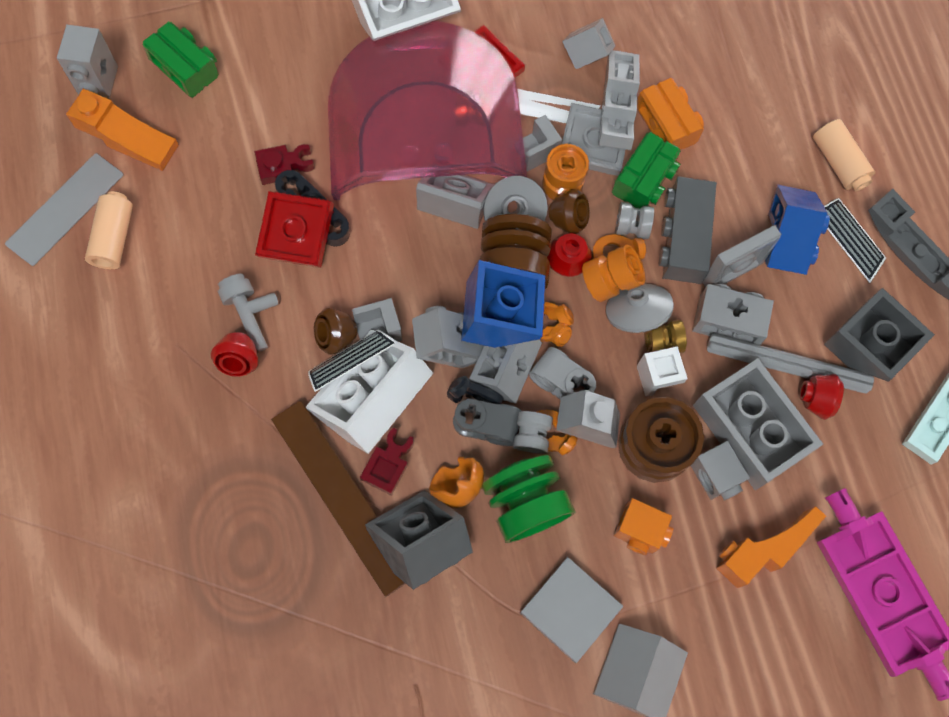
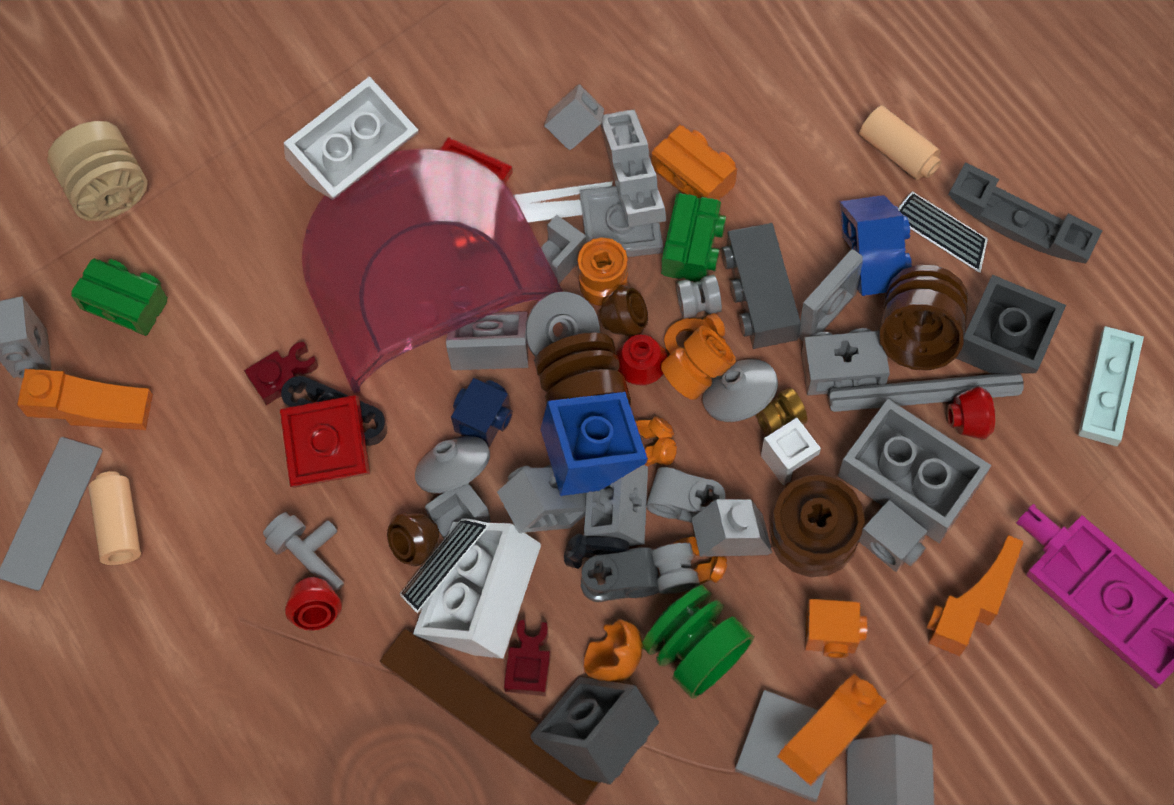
camera: 10 degrees left, 5 degrees down
none -> light grey dish [415,436,490,493]
none -> dark blue brick [451,378,513,447]
none -> orange slope [777,674,887,786]
none -> reddish brown wheel [879,265,968,370]

